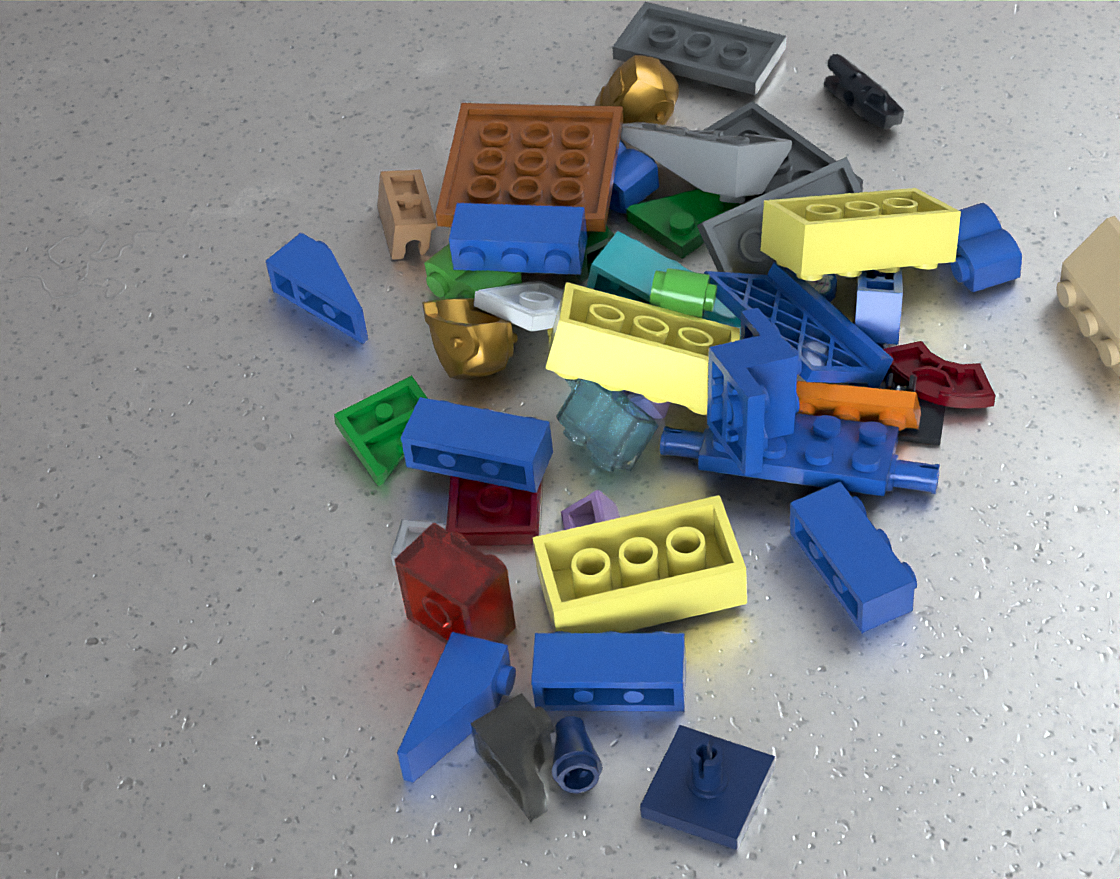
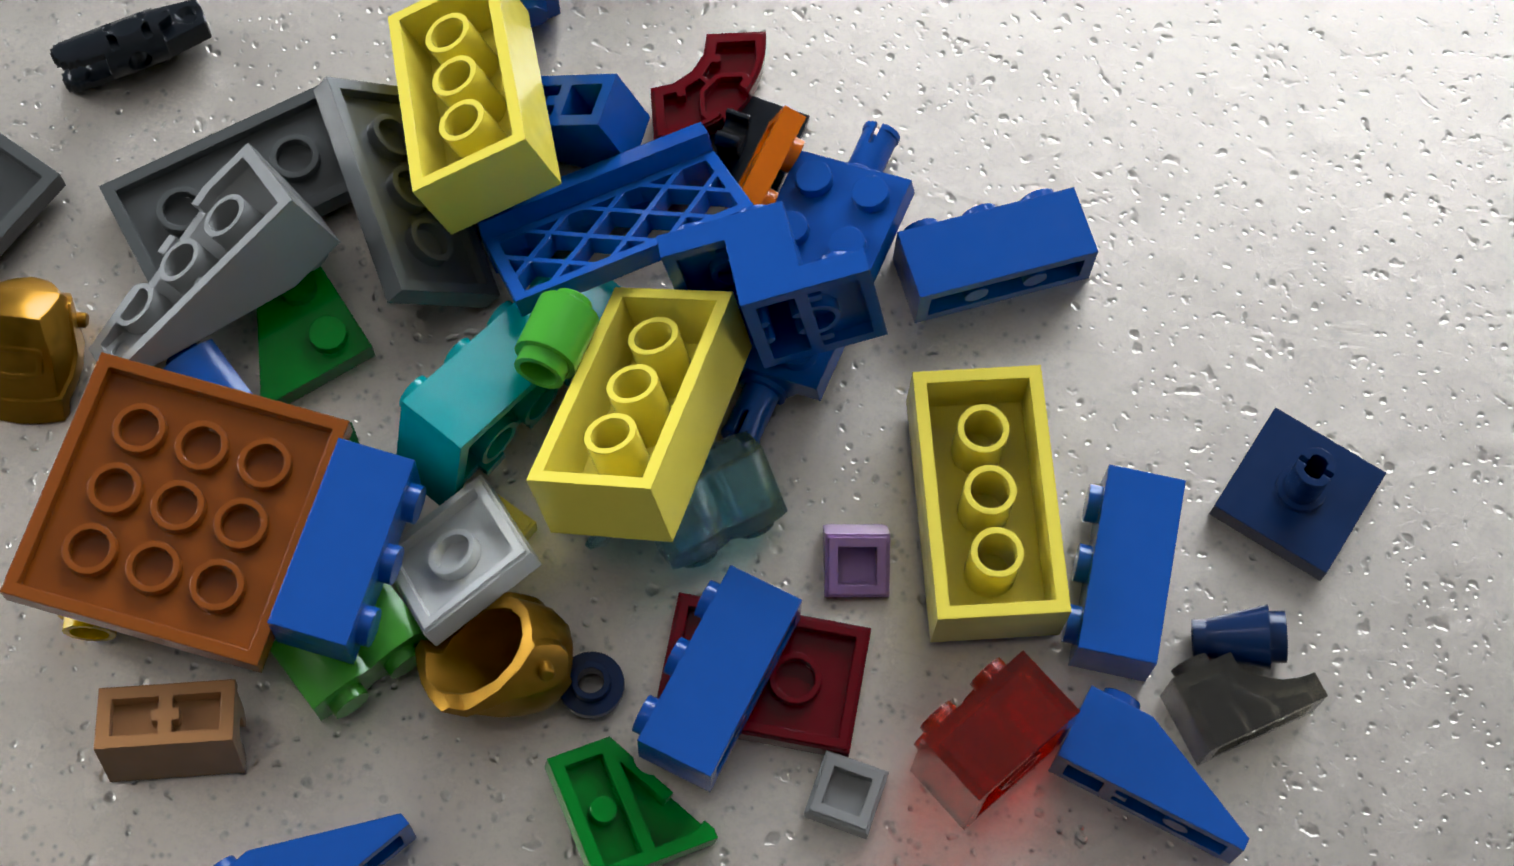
camera: 90 degrees left, 20 degrees up
none -> dark blue plate [560,652,625,718]

